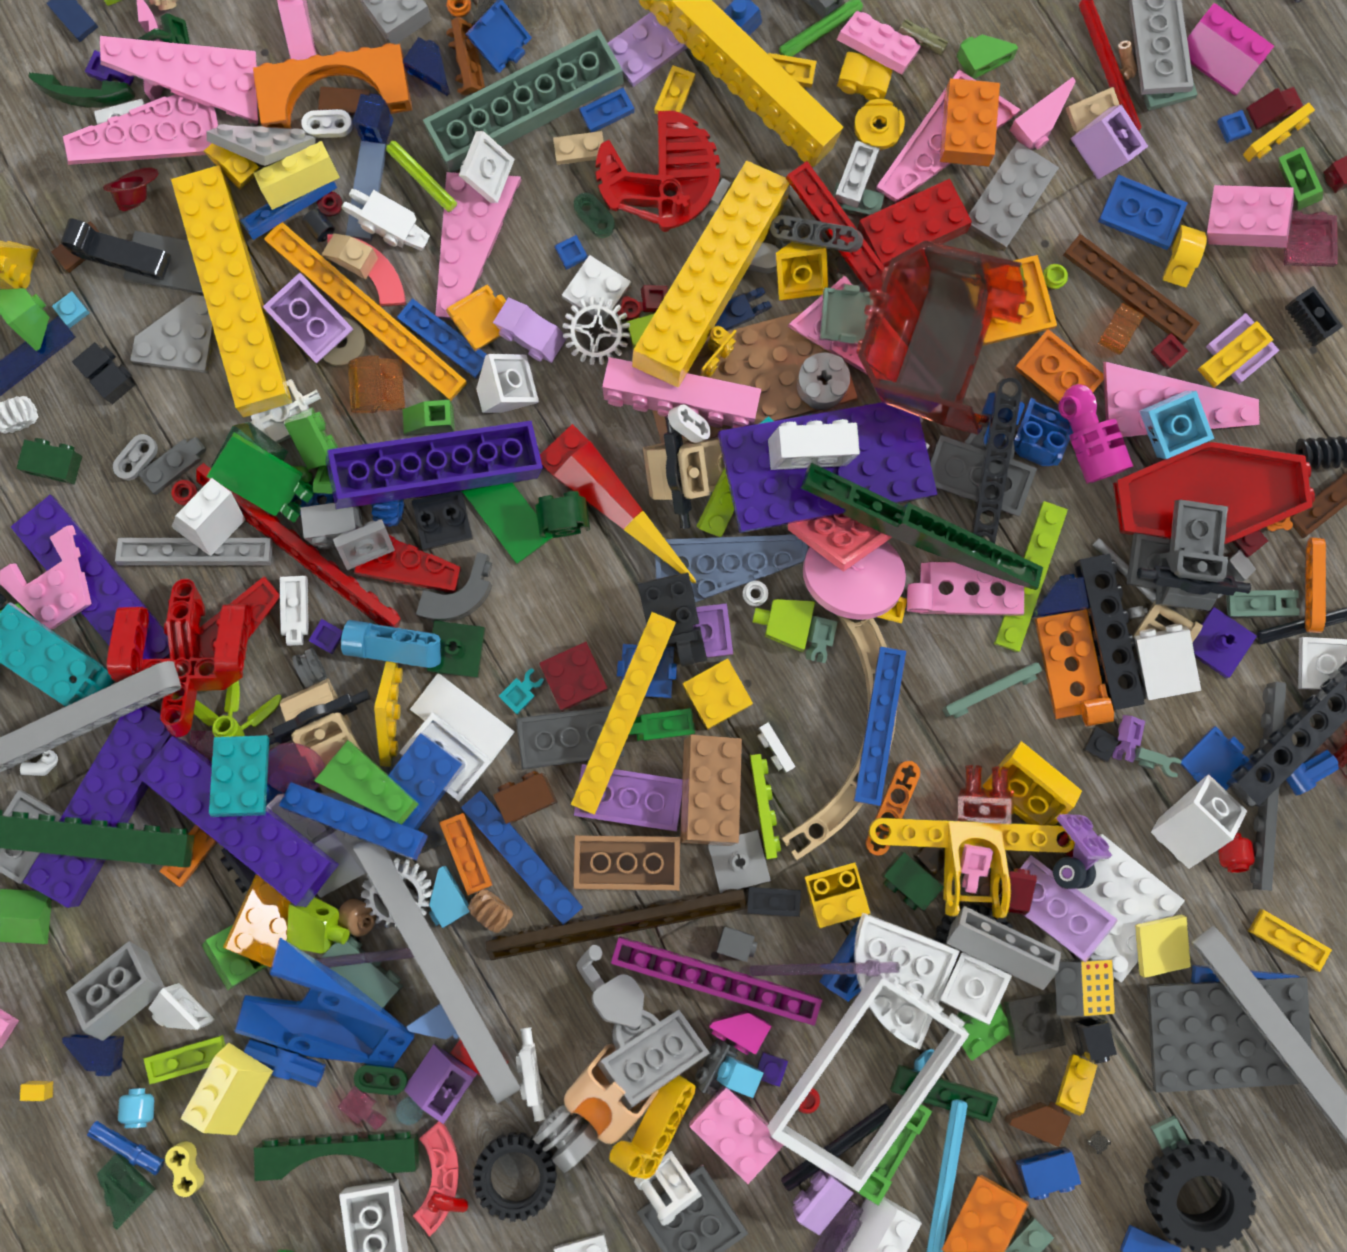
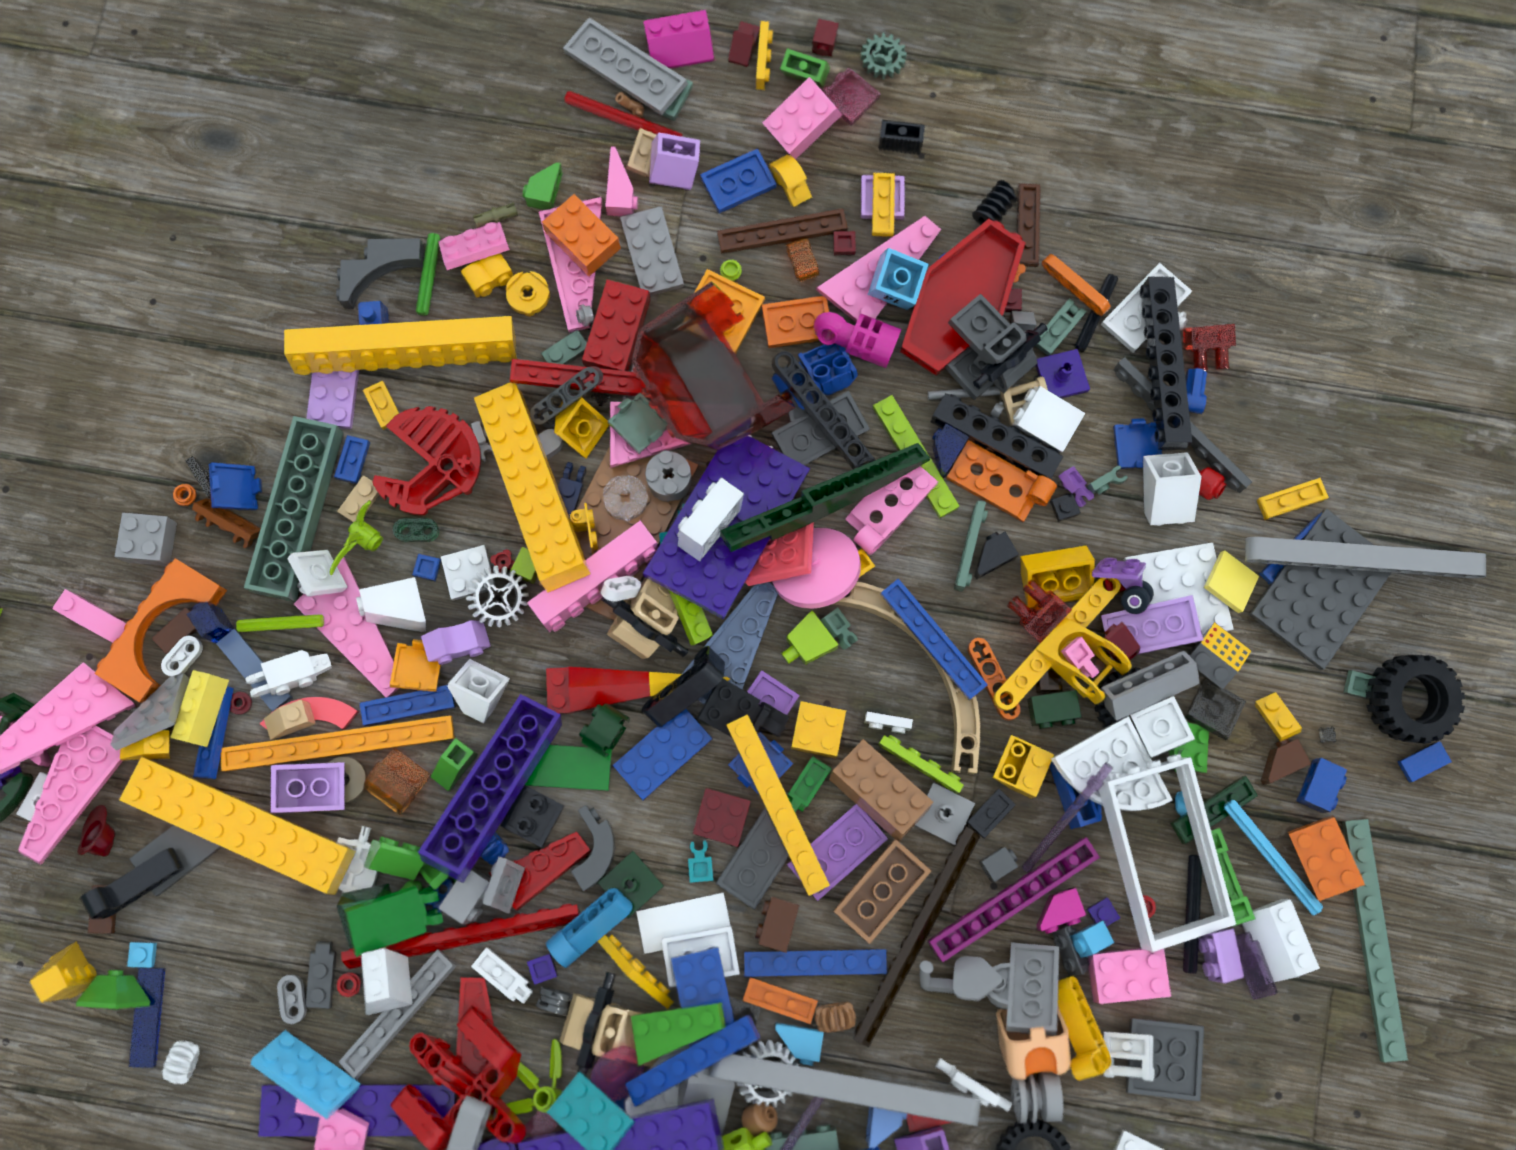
camera: 50 degrees left, 5 degrees down
dark green brick [16,438,82,485] -> none
black piece [72,342,135,405] -> none
light grey plate [131,295,214,373] -> none
black beam [302,208,335,242] -> none
clear blue slope [403,37,450,96] -> none
dark red plate [641,285,668,313] -> none
white plate [743,581,768,606] -> none
yellow plate [768,53,816,88] -> none
plate [835,141,880,208] -> none
black piece [1070,1016,1117,1063] -> none
blue tile [1217,110,1252,144] -> none
none -> medium azure plate [250,1030,360,1119]
none -> lime plant [329,500,383,575]
none -> white slope [356,577,426,632]
none -> light grey plate [576,304,594,327]
none -> clear plate [603,475,648,521]
none -> blue plate [613,709,713,801]
none -> black beam [642,646,725,727]
none -> black slope [974,531,1019,580]

